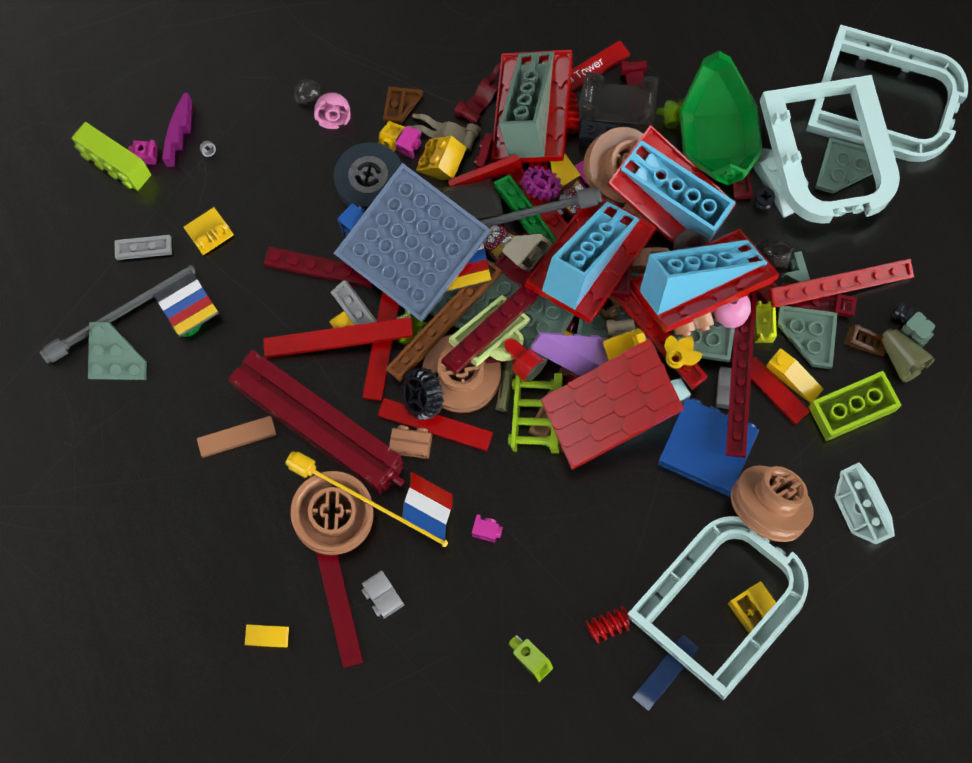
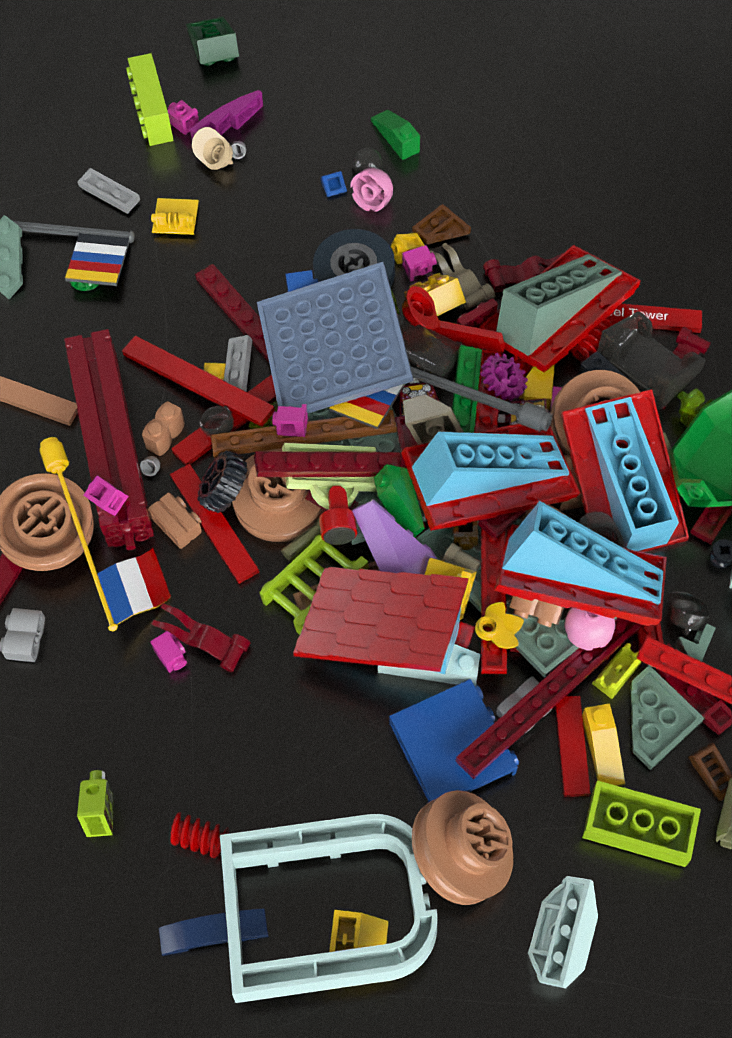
camera: 35 degrees right, 10 degrees down
none -> dark pink brick [83,476,129,516]
none -> light grey hinge [140,456,161,476]
none -> nougat brick [142,402,185,456]
none -> dark red flag [151,603,251,672]
none -> dark green slope [186,17,239,65]
none -> tan piece [192,127,233,170]
none -> clear smoke hair [199,406,234,437]
none -> dark pink brick [272,404,308,437]
none -> blue slope [320,171,347,197]
none -> green slope [371,110,420,160]
none -> green slope [374,464,425,538]
none -> red piece [402,286,439,330]

